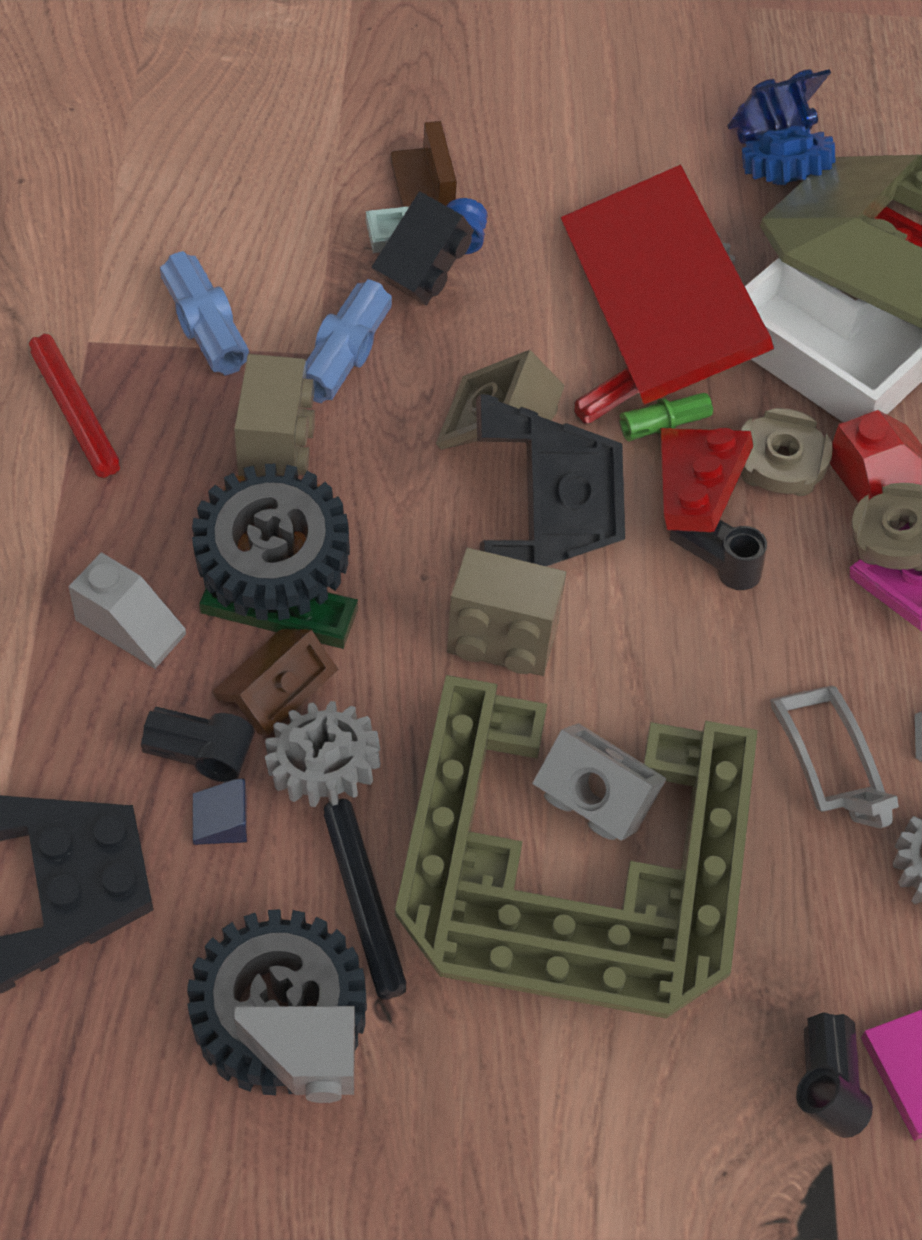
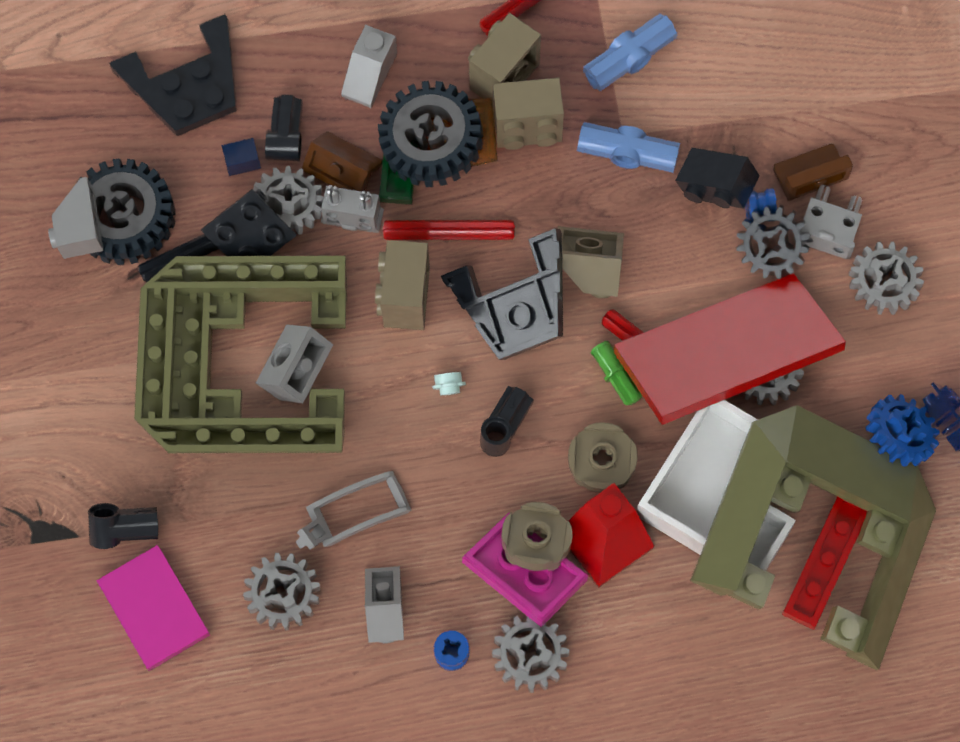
camera: 85 degrees right, 15 degrees up
light aqua tile [366,206,409,253] -> none
red wing [661,428,753,532] -> none
none -> black hinge [201,189,297,256]
none -> light grey piece [321,185,384,233]
none -> red axle [383,220,515,240]
none -> light aqua plate [432,372,466,396]
none -> dark tan brick [468,13,541,105]
none -> gear [736,205,810,279]
none -> light grey piece [793,185,862,259]
none -> light grey gear [849,242,924,315]

